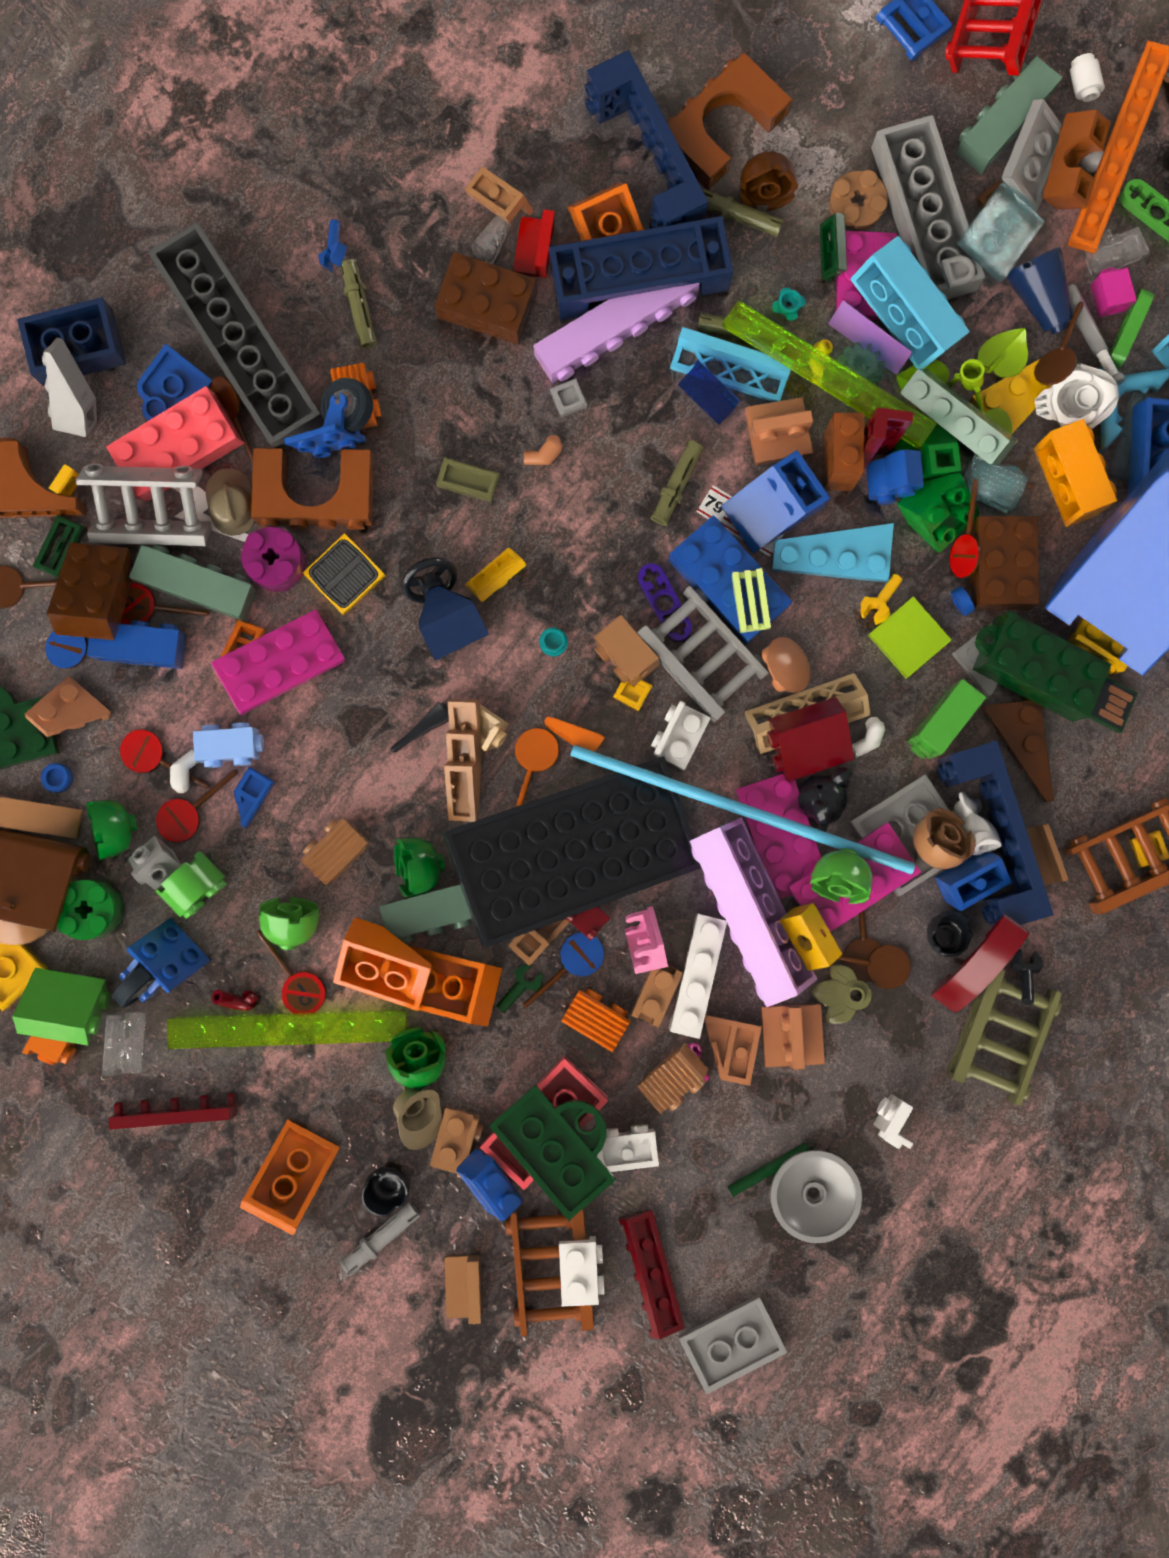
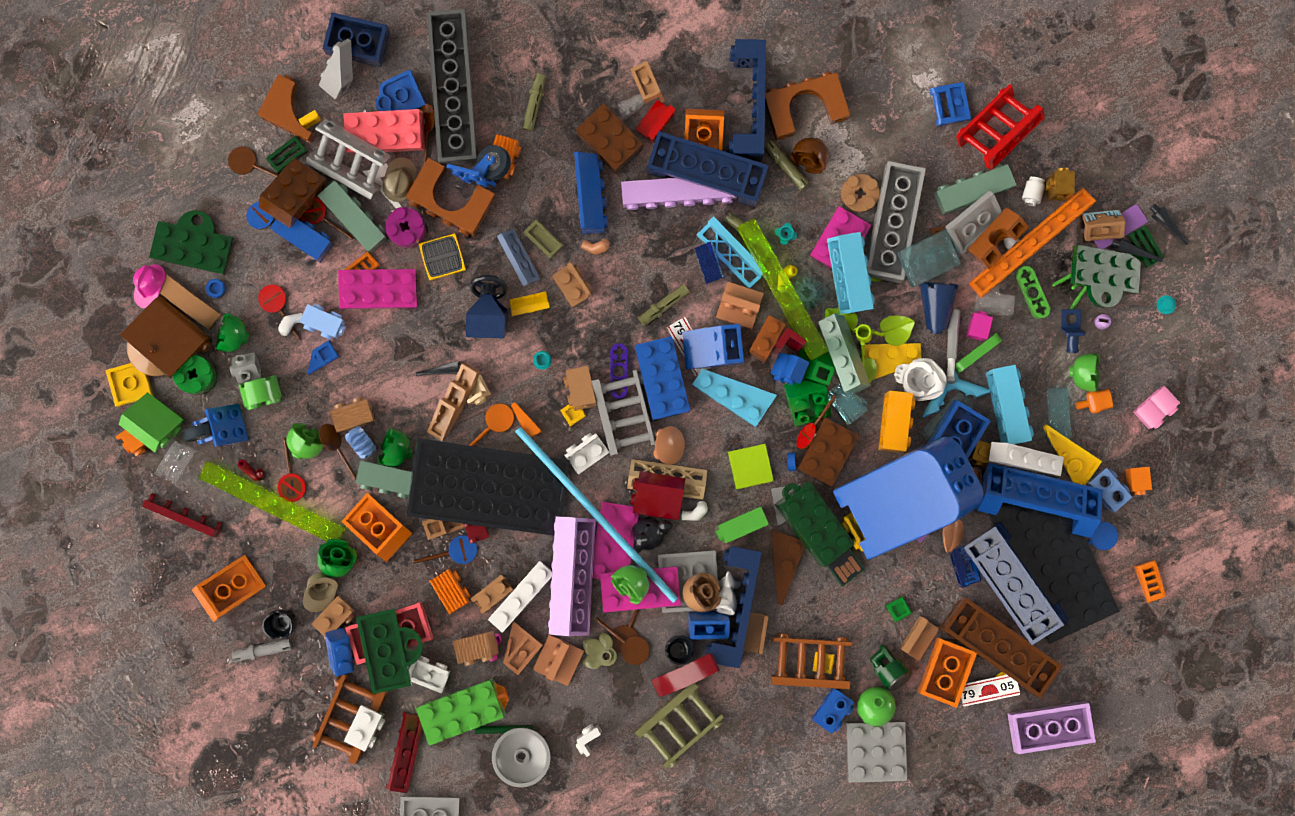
camera: 25 degrees right, 0 degrees up
nougat wing [25,676,111,737] -> none
red piece [156,770,238,842] -> none
blue bar [318,219,347,272] -> none
orange slope [333,917,432,1011] -> none
medium nougat panel [444,1254,483,1324] -> none
dark green bar [496,963,543,1014] -> none
light grey tile [550,378,587,418] -> none
bright pink hinge [625,906,668,974] -> none
yellowish green tile [732,568,771,633] -> none
yellow piece [779,903,842,971] -> none
dark green tile [819,213,847,281] -> none
medium lavender sticker [828,301,912,375] -> none
yellow bar [861,574,903,625] -> none
light grey tile [940,255,975,291] -> none
black bar [1010,949,1043,1005] -> none
reddish brown piece [1034,302,1084,386] -> none
none -> reddish brown piece [319,424,357,481]
none -> medium blue gear [345,426,376,459]
none -> bright green piece [416,677,509,746]
none -> sand blue plate [497,229,540,287]
none -> medium nougat bracket [552,262,592,308]
none -> blue slope [574,152,608,235]
none -> pearl gold brick [1044,168,1075,201]

